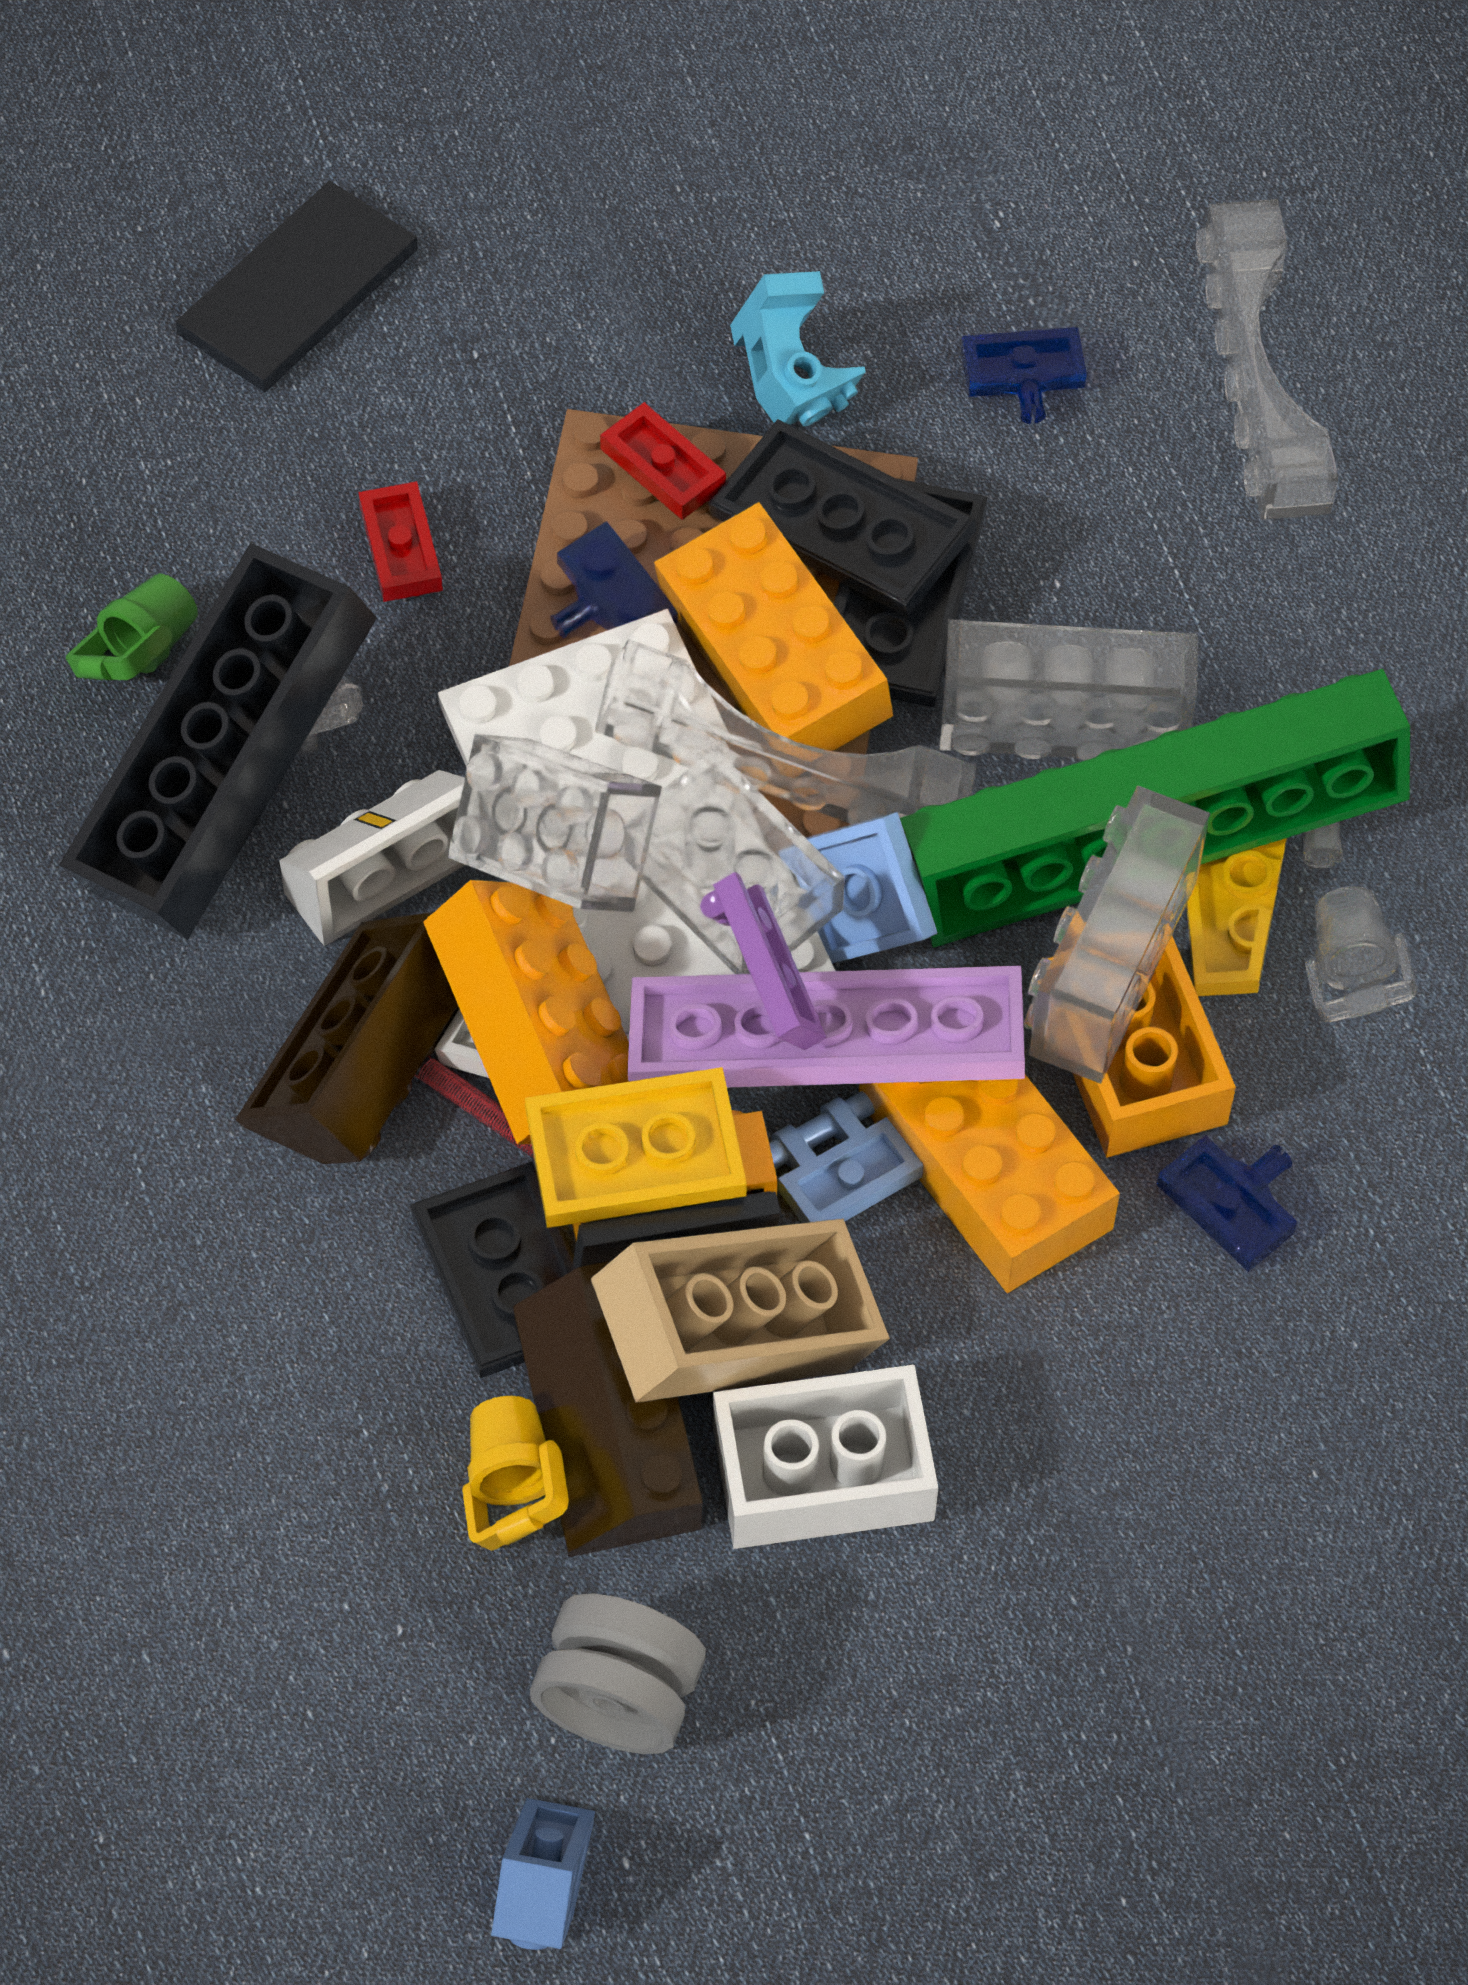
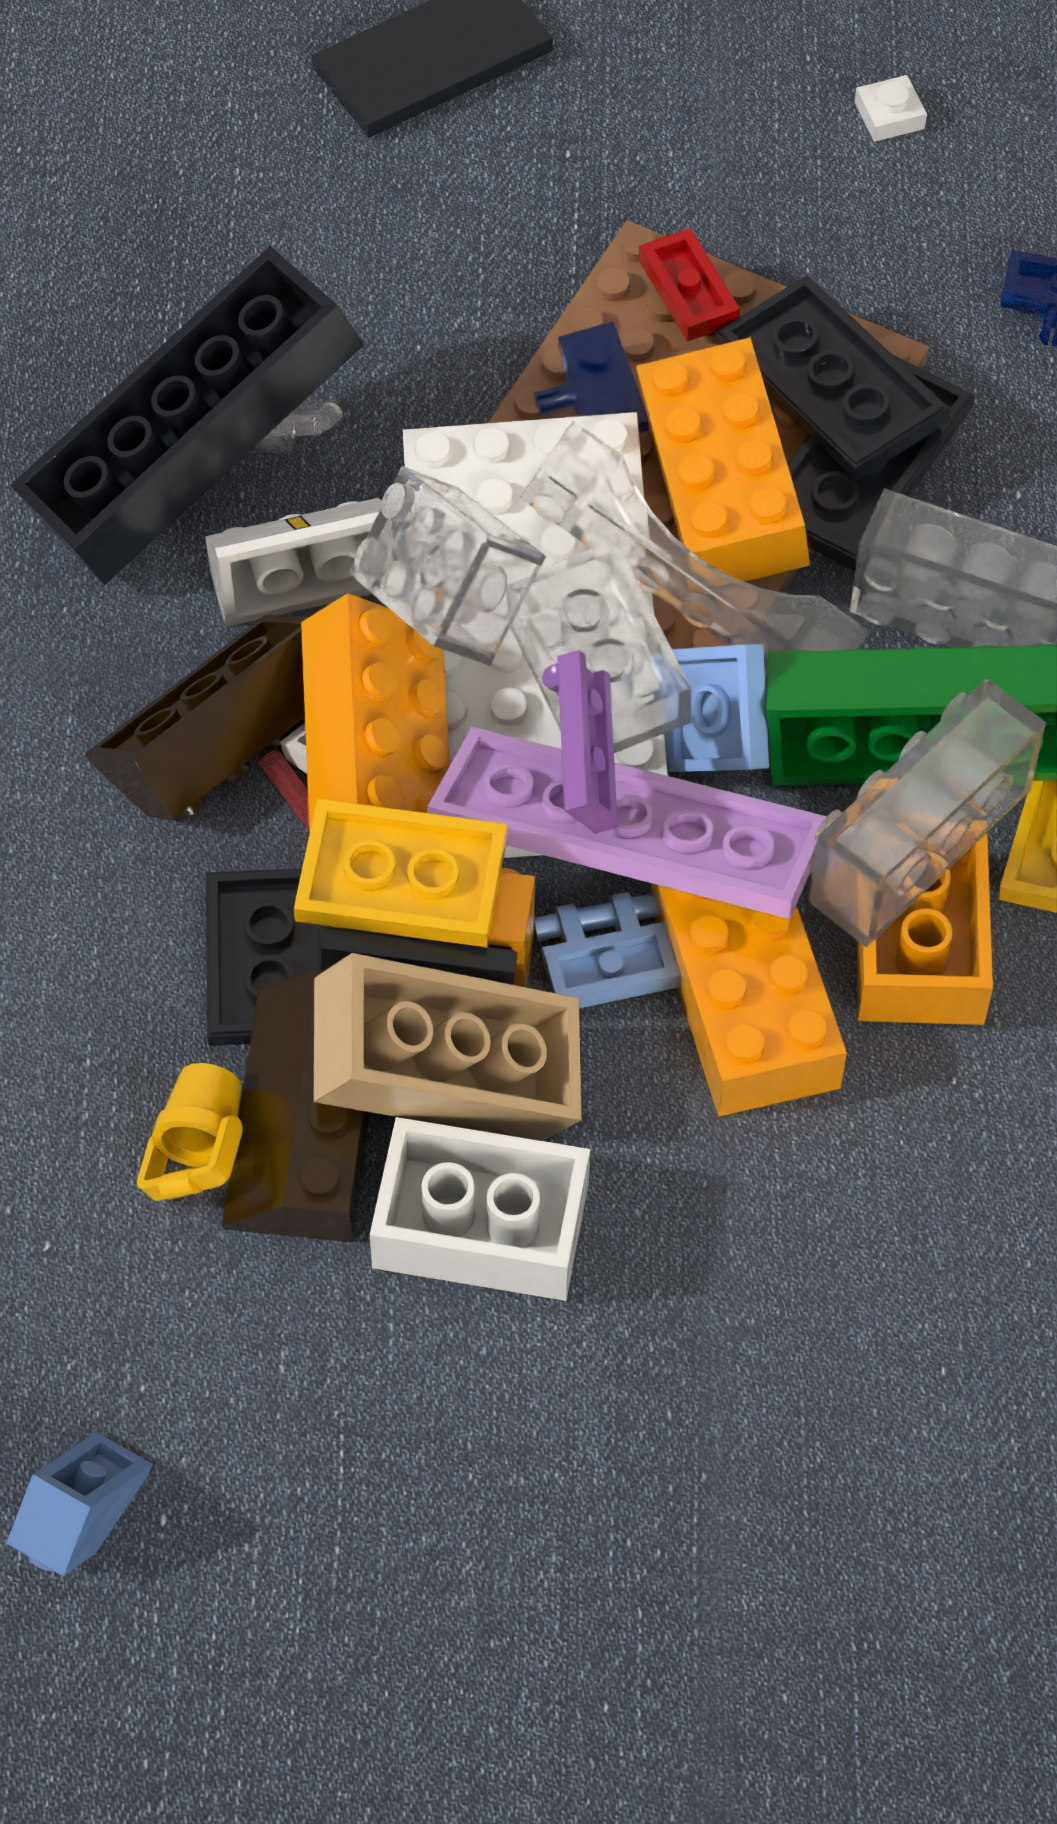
camera: 20 degrees right, 0 degrees up
bright green piece [66,573,198,680] -> none
red plate [358,481,443,602] -> none
light grey wheel [530,1593,706,1754] -> none
medium azure tile [730,271,866,427] -> none
clear blue plate [1156,1135,1298,1272] -> none
none -> white plate [855,75,927,142]

